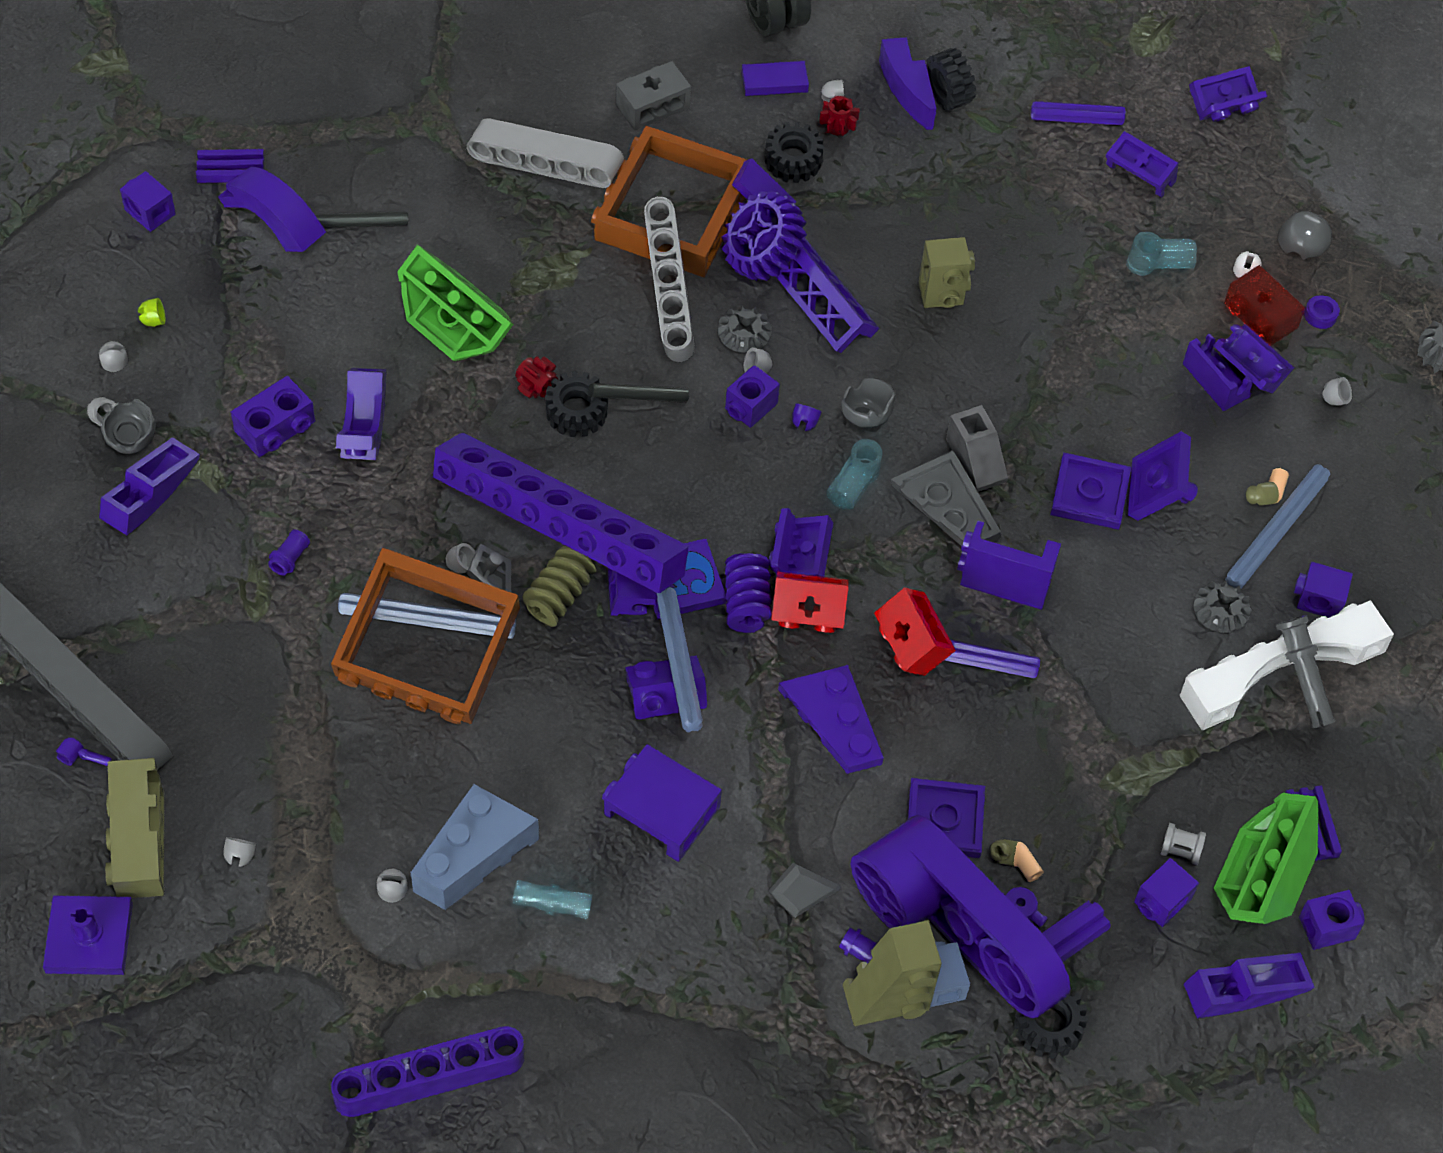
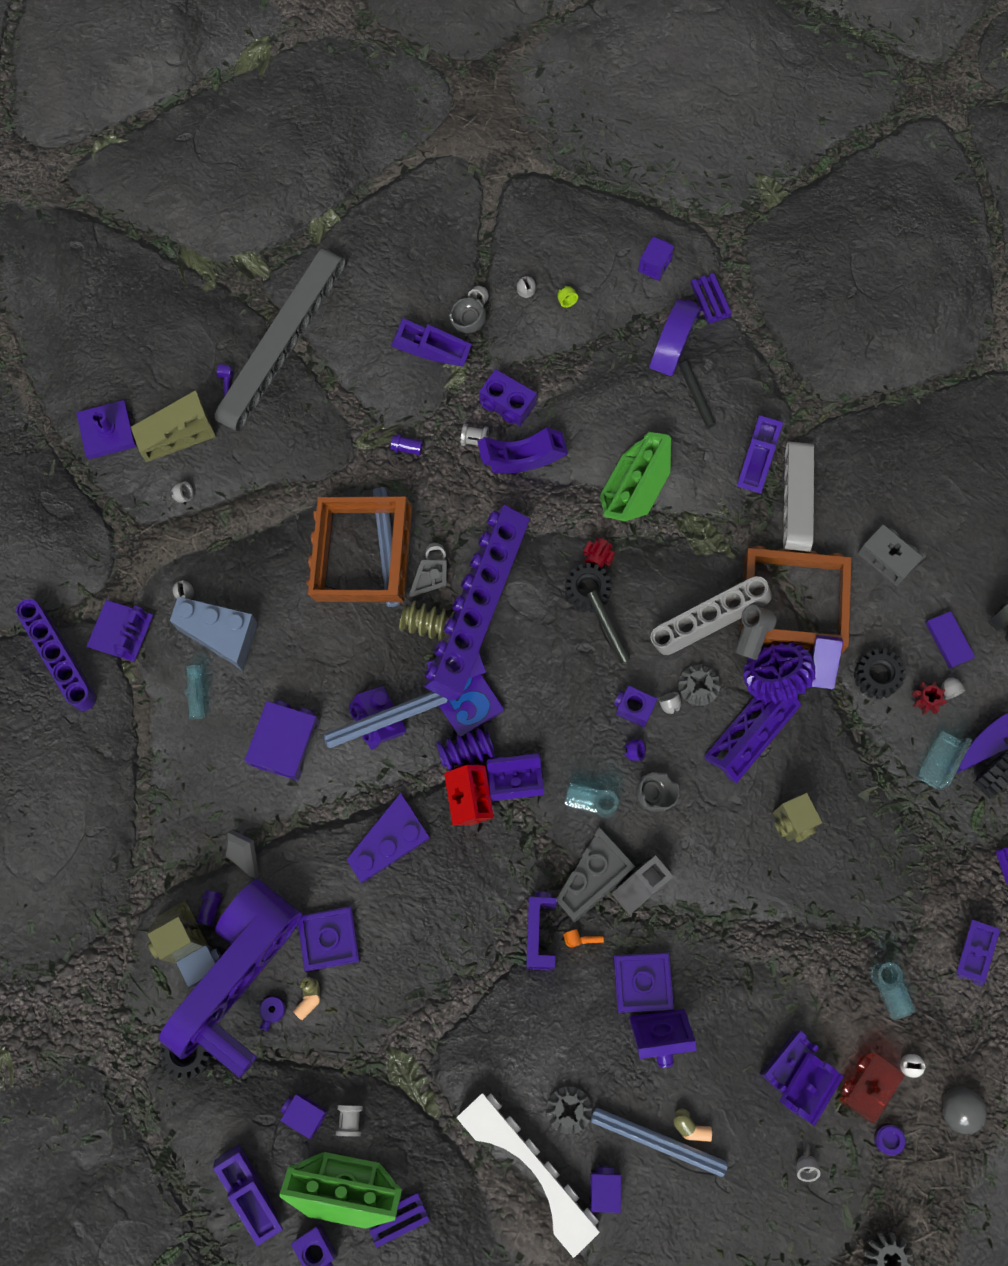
camera: 80 degrees right, 15 degrees up
red brick [874,587,956,676] -> none
dark purple axle [945,640,1040,678] -> none
dark grey pin [1276,615,1336,728] -> none
none -> dark purple hinge [86,600,154,662]
none -> light grey bush [461,424,489,446]
none -> orange hand [563,929,604,947]
none -> dark grey piece [735,605,776,660]
none -> dark purple slope [737,415,783,494]
none -> clear light blue panel [916,731,972,791]

